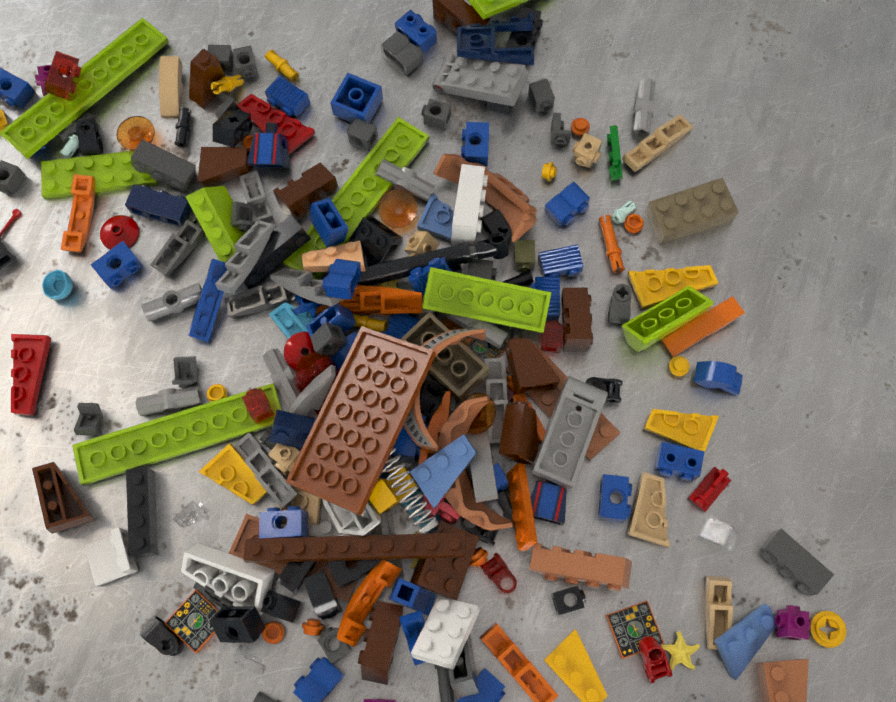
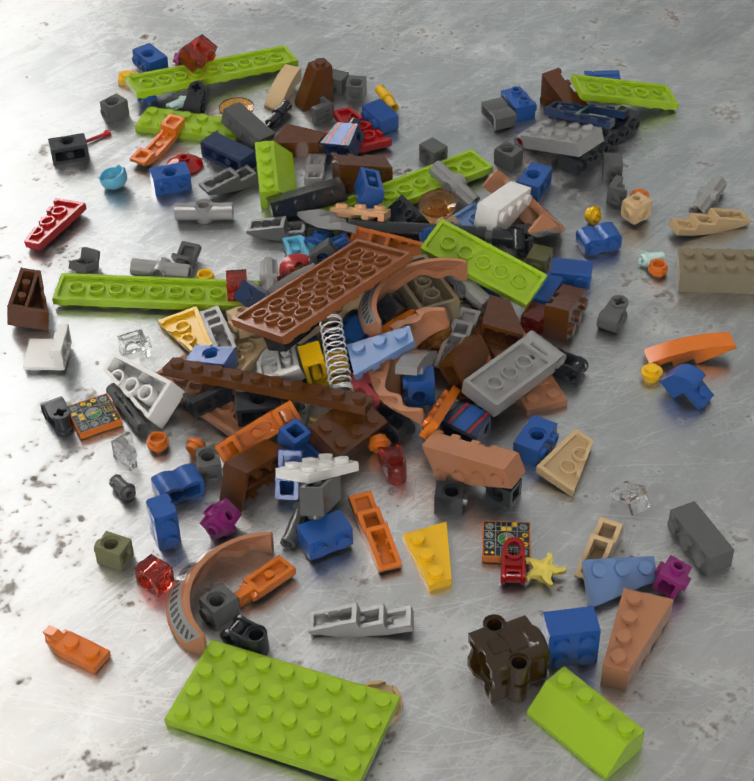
camera: 20 degrees right, 30 degrees down
black brick [126,467,158,558] -> none
blue plate [188,259,227,342] -> none
black brick [209,606,266,643] -> none
yellow pin [211,74,244,94] -> none
black brick [212,108,252,148] -> none
light grey slope [215,220,274,294] -> none
dark grey bracket [231,201,255,232] -> none
black brick [261,590,301,623] -> none
black brick [303,570,342,620] -> none
blue brick [322,259,361,300] -> none
blue brick [330,72,383,123] -> none
orange pin [598,215,625,274] -> none
green hinge [607,125,623,181] -> none
lime slope [621,286,714,353] -> none
yellow wing [627,265,718,309] -> none
yellow wing [644,409,719,453] -> none
blue brick [654,442,705,482] -> none
red hinge [689,466,731,512] -> none
yellow gear [810,611,847,648] -> none

